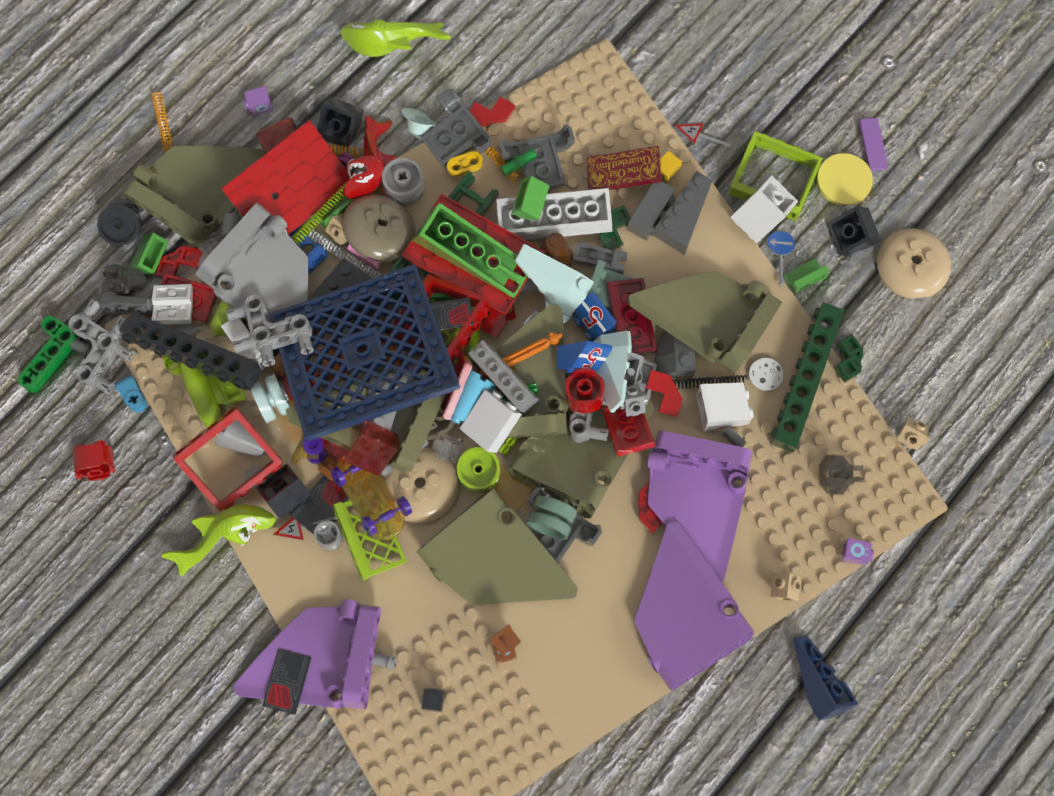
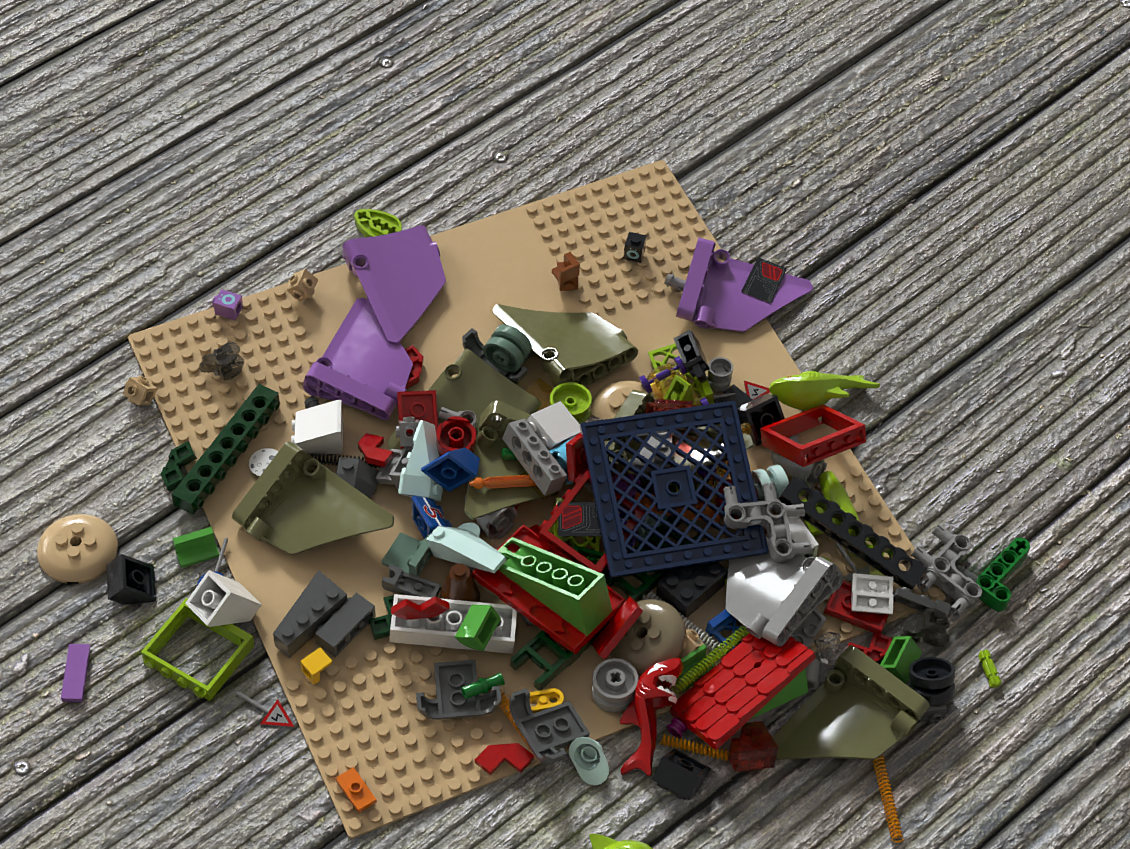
camera: 175 degrees left, 20 degrees down
red brick [72,440,115,481] -> none
dark azure piece [114,374,147,413] -> none
medium lavender brick [243,86,273,116] -> none
dark red tile [586,146,662,190] -> none
dark red tile [606,278,657,354] -> none
dark blue wedge [793,635,859,721] -> none
light yellow tile [817,153,873,206] -> none
none -> orange plate [335,767,377,814]
none -> lime piece [354,209,402,238]
none -> red tile [391,596,450,620]
none -> red tile [592,596,643,660]
none -> lime slope [659,375,693,410]
none -> black hinge [673,330,710,384]
none -> lime axle [978,650,1001,688]

